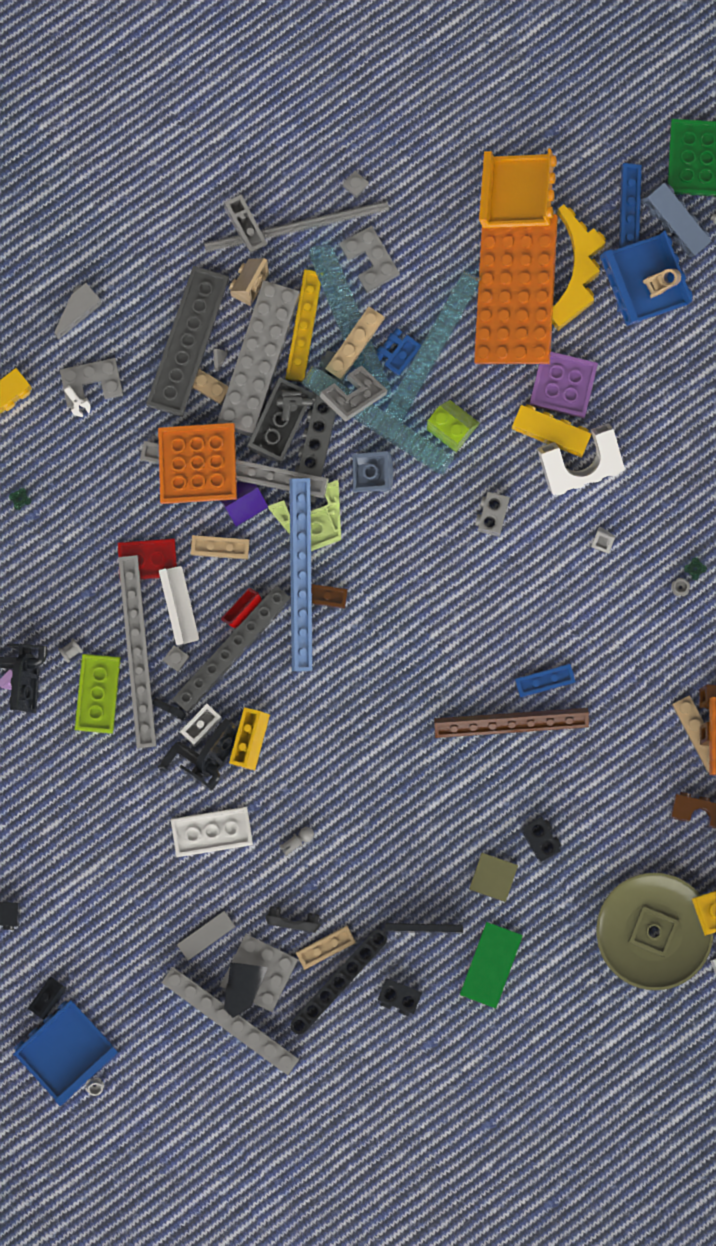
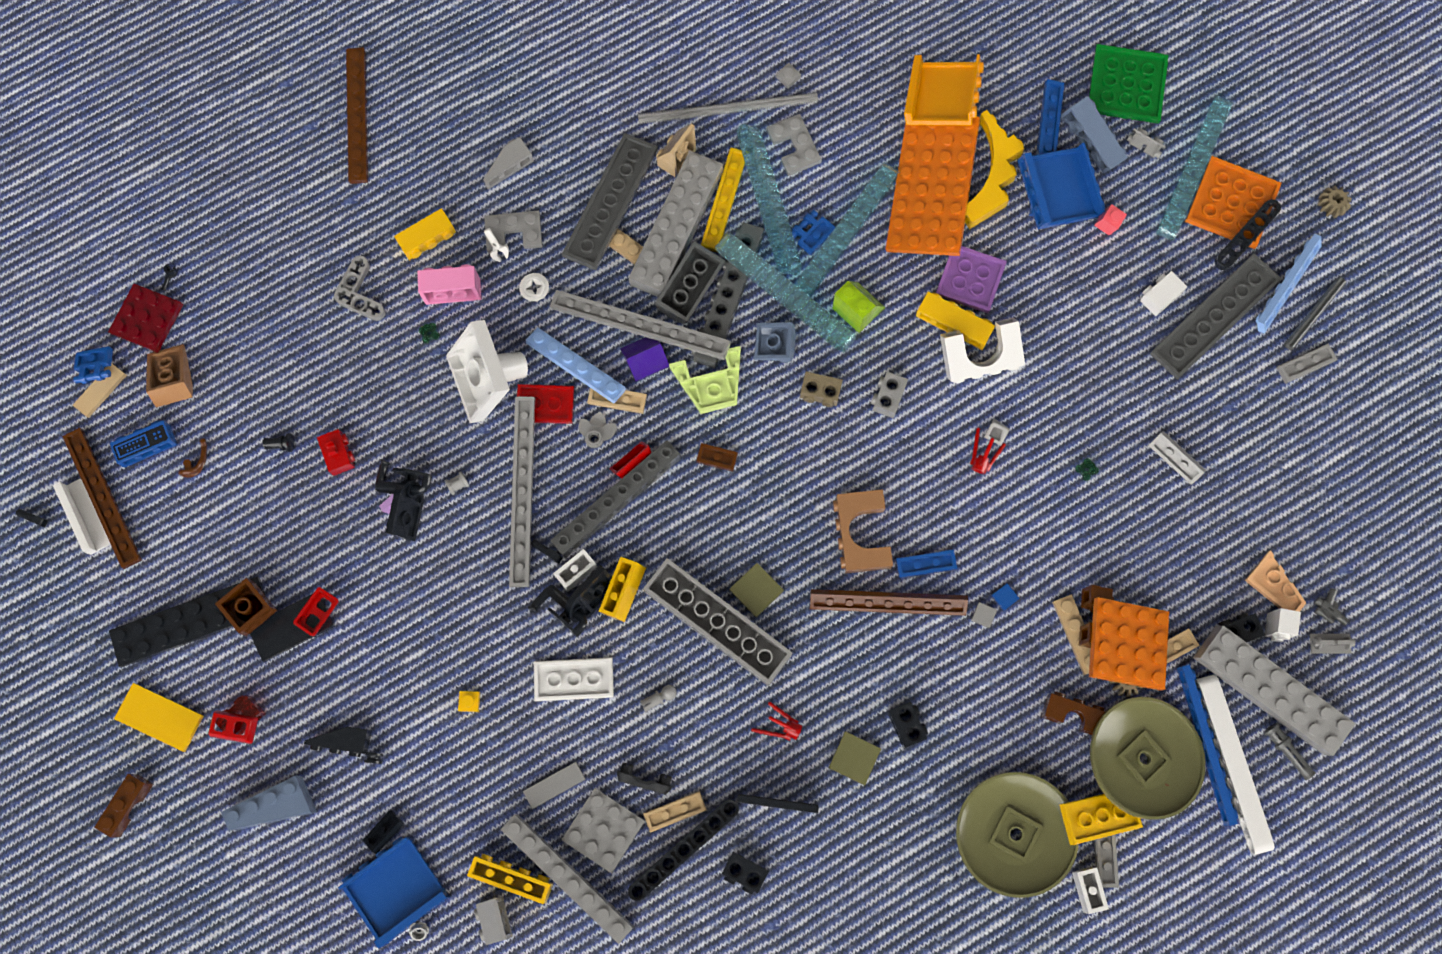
camera: 10 degrees right, 5 degrees down
lime tile [74,654,121,734] -> none
orange plate [158,423,237,504] -> none
white panel [159,566,199,646] -> none
light grey plate [163,645,190,672] -> none
light grey slope [213,349,227,371] -> none
light grey slope [224,195,267,253] -> none
black panel [224,963,268,1018] -> none
dark grey piece [276,390,312,421] -> none
medium blue plate [289,478,312,671] -> none
light grey plate [319,365,388,422] -> none
tan plate [325,306,385,380] -> none
green tile [460,922,523,1009] -> none
tan piece [643,269,681,298] -> none
light grey plate [671,578,690,596] -> none
none -> black bush [364,752,383,764]
none -> bright pink brick [417,264,481,305]
none -> white piece [446,320,528,423]
none -> yellow plate [458,691,480,712]
none -> yellow brick [467,853,554,904]
none -> light grey slope [474,896,513,945]
none -> white gear [519,273,549,302]
none -> light blue plate [526,327,626,404]
none -> light grey plate [578,412,617,448]
none -> light grey brick [643,558,793,687]
none -> olive tile [729,563,784,618]
none -> red plant [751,702,803,741]
none -> dark tan brick [800,372,843,407]
none -> medium nougat arch [833,489,893,574]
none -> red plant [970,428,1006,474]
none -> light grey tile [971,602,997,628]
none -> blue tile [991,584,1020,611]
none -> coral brick [1094,204,1127,235]

